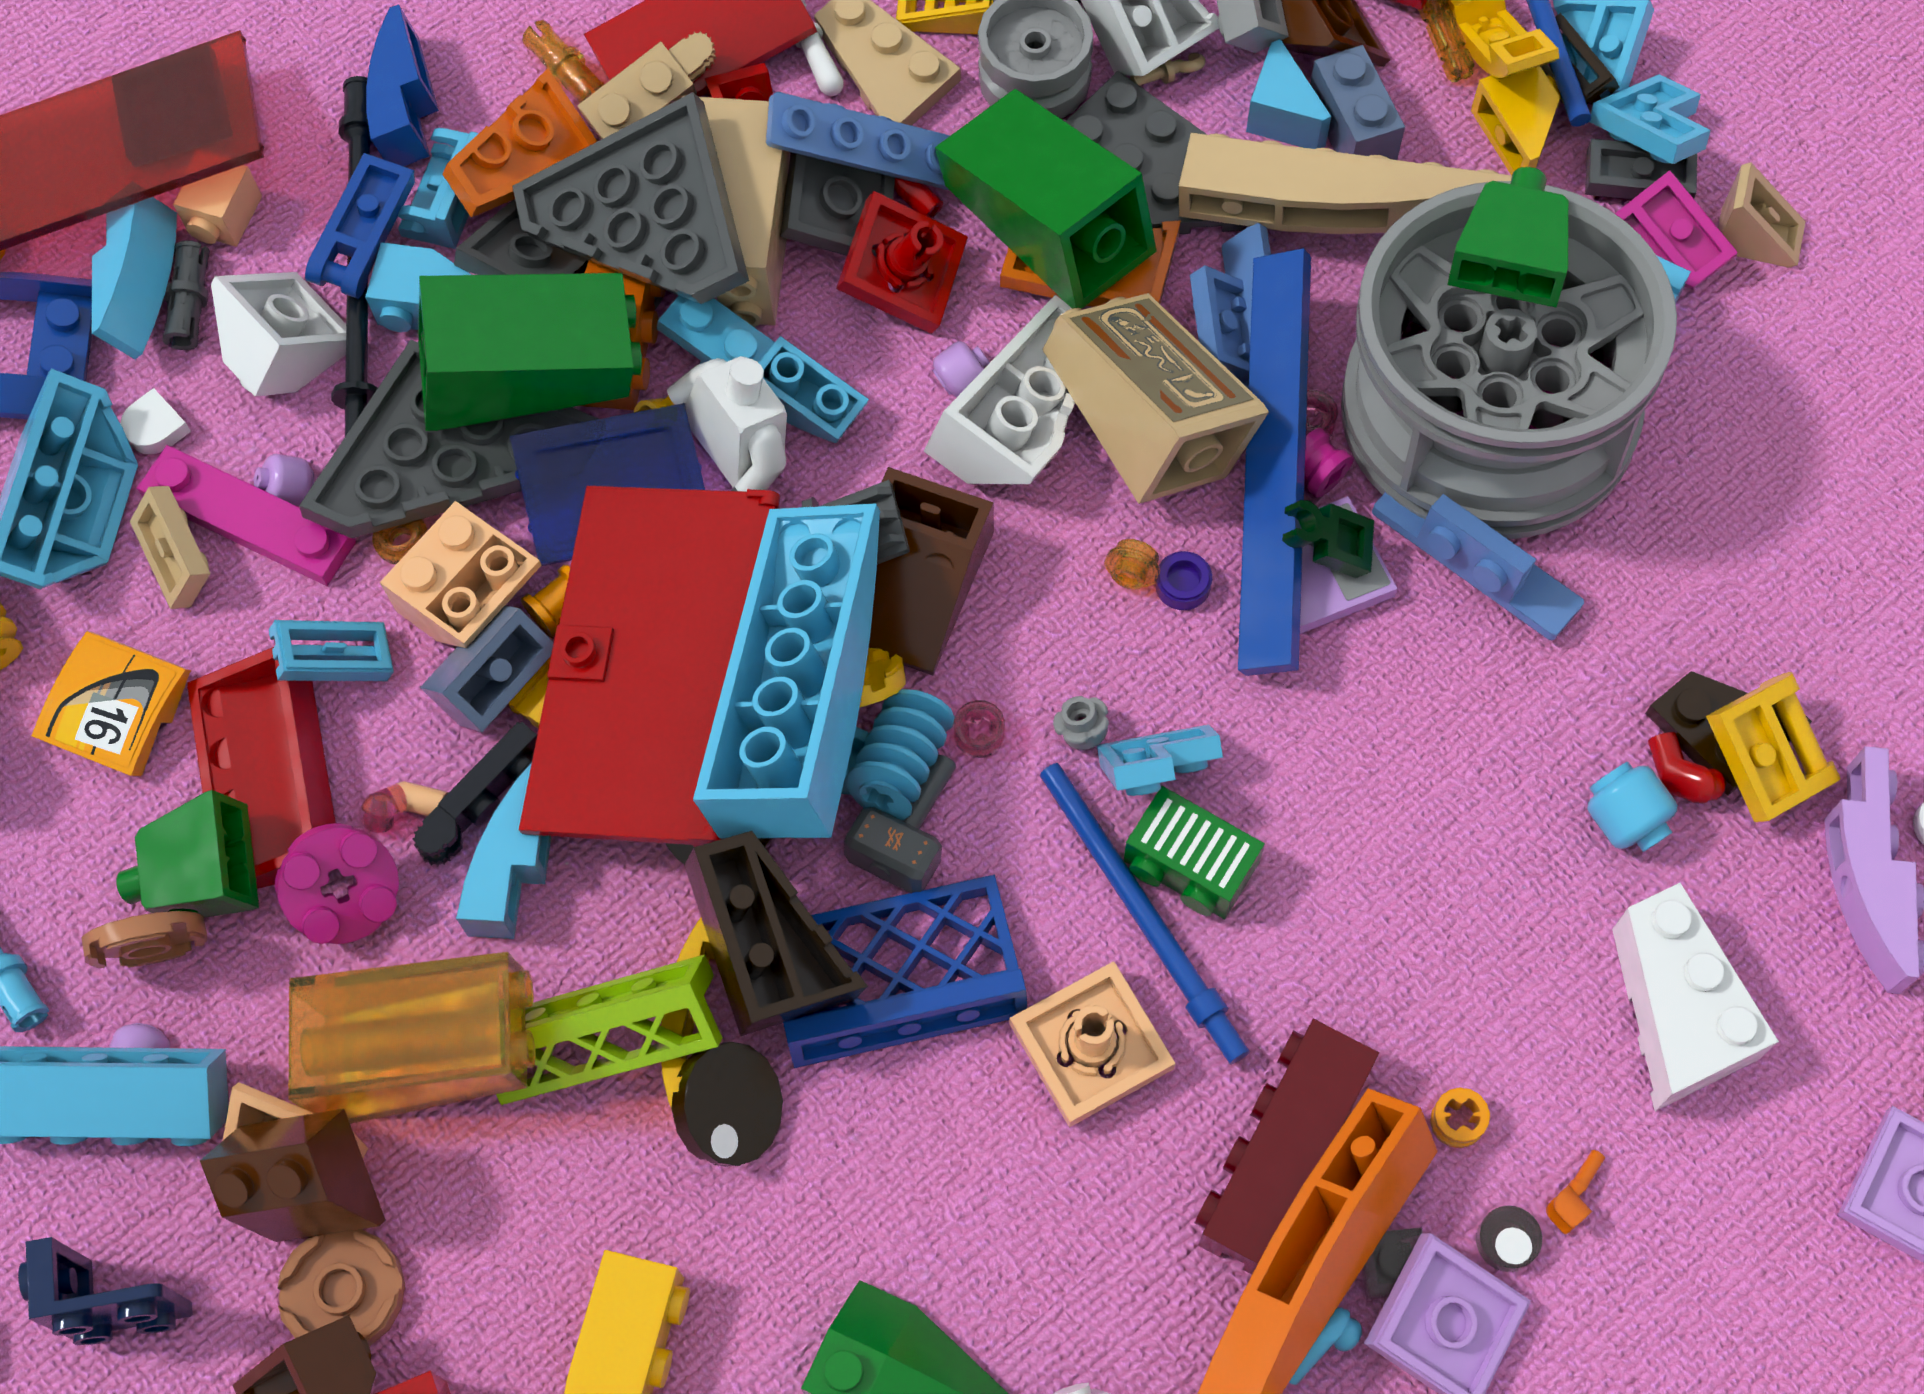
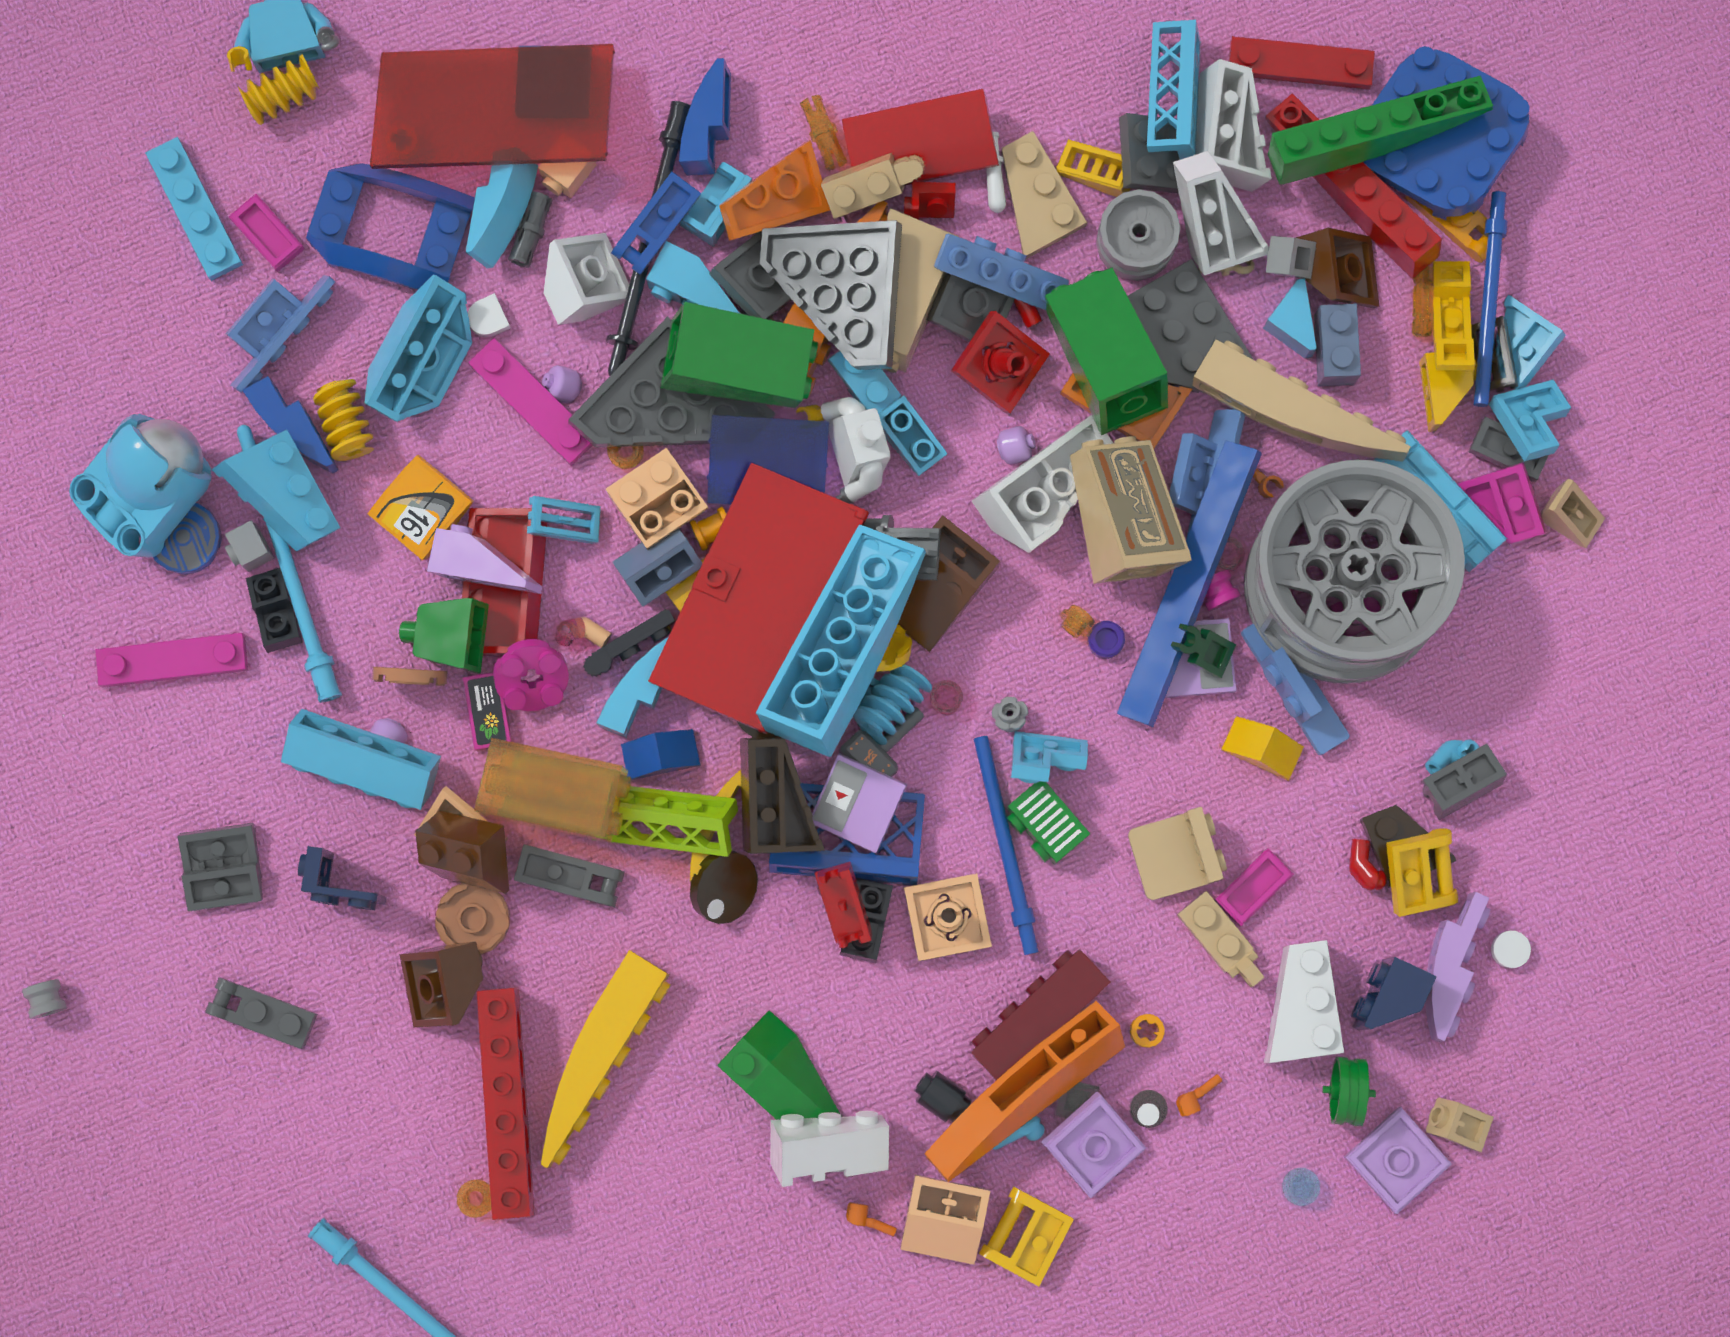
camera: 15 degrees right, 15 degrees up
tan plate [130,486,211,609] -> none
green torso [1447,167,1569,308] -> none
medium azure head [1587,762,1678,852] -> none
none -> lavender slope [427,524,542,594]
none -> tile [463,672,512,751]
none -> dark grey plate [514,844,625,908]
none -> blue slope [621,729,701,781]
none -> lavender tile [812,754,907,853]
none -> red hinge [814,861,872,948]
none -> black slope [840,878,893,963]
none -> black brick [914,1071,972,1123]
none -> tan bracket [1128,807,1227,900]
none -> tan hinge [1177,891,1264,987]
none -> dark pink tile [1214,848,1294,927]
none -> yellow slope [1221,716,1304,781]
none -> orange hand [1253,468,1284,498]
none -> clear light blue plate [1282,1168,1320,1206]
none -> green wheel [1322,1057,1376,1126]
none -> dark blue slope [1351,957,1437,1030]
none -> dark grey hinge [1422,743,1507,820]
none -> medium azure arm [1425,739,1479,775]

